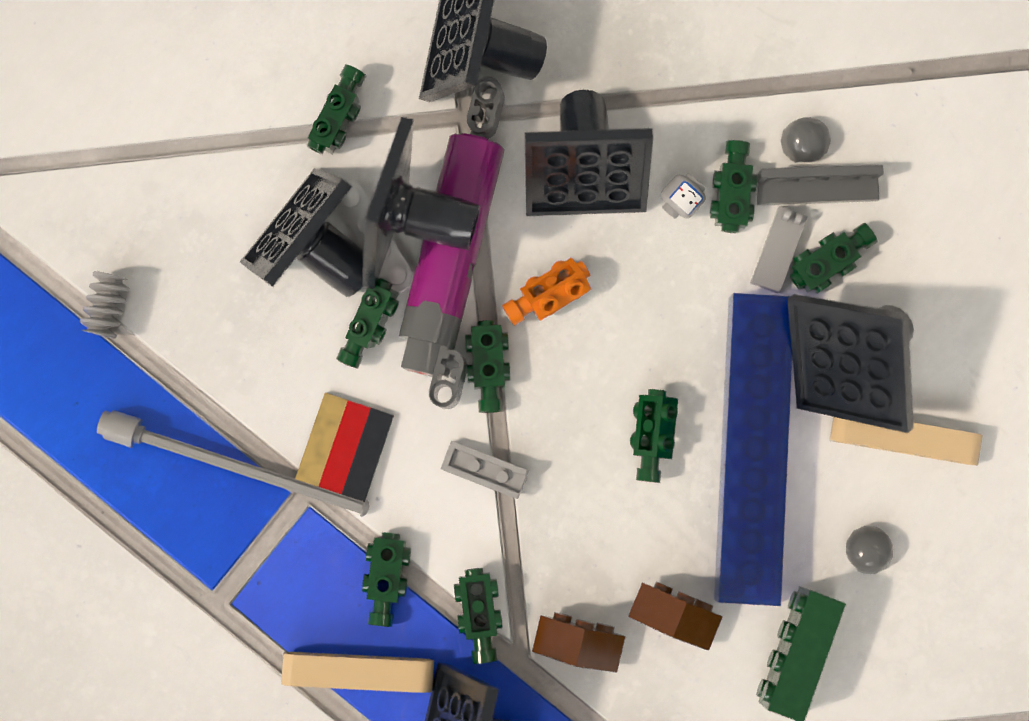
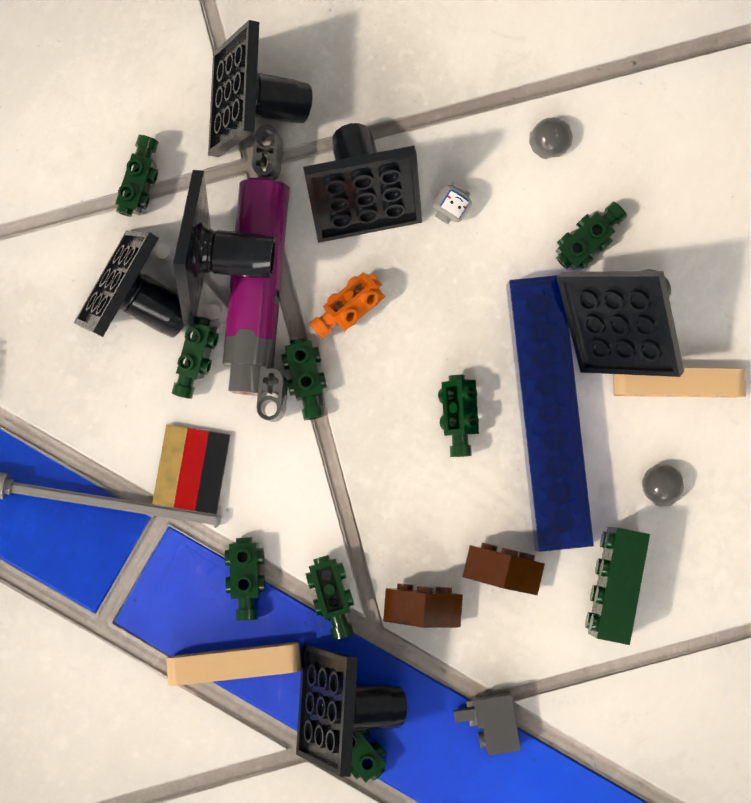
camera: 10 degrees left, 0 degrees up
light grey hinge [440,441,529,499] -> none
dark green brick [710,140,757,233] -> none
light grey hinge [750,206,808,294] -> none
dark grey fence [756,165,884,206] -> none

